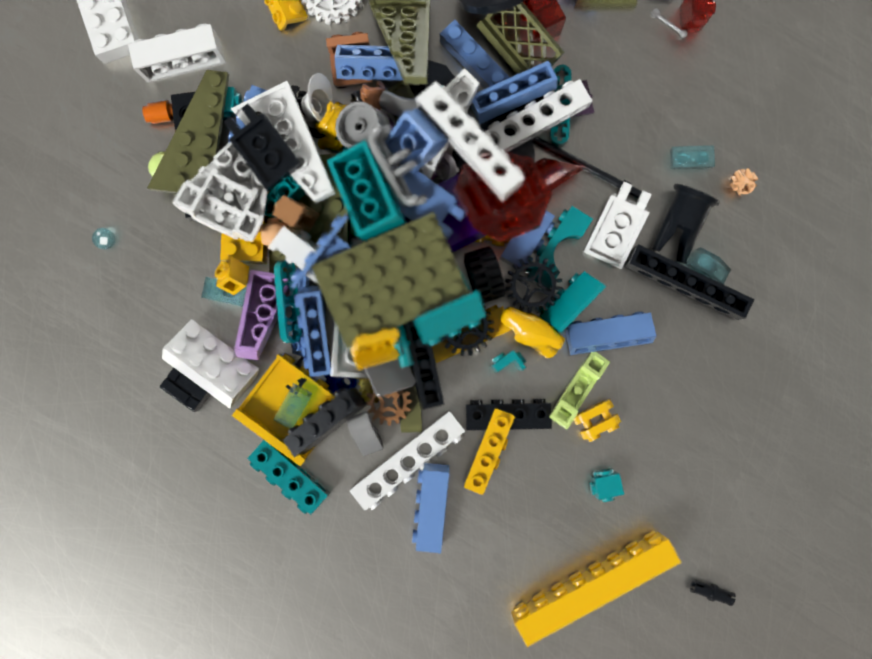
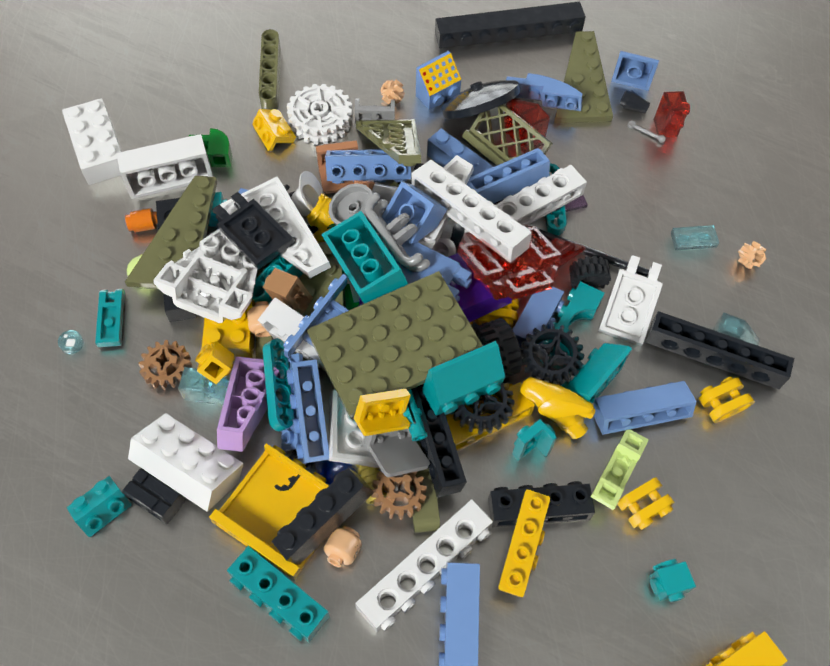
camera: 10 degrees left, 25 degrees down
clear light blue slope [273,383,312,429] -> none
light grey beam [346,411,384,456] -> none
black piece [650,184,720,264] -> none
none -> teal bracket [66,476,131,537]
none -> teal plate [95,289,126,347]
none -> medium nougat gear [138,340,192,390]
none -> green brick [189,128,232,167]
none -> light nougat head [324,526,362,567]
none -> black tyre [569,256,611,290]
none -> yellow brick [698,377,755,423]

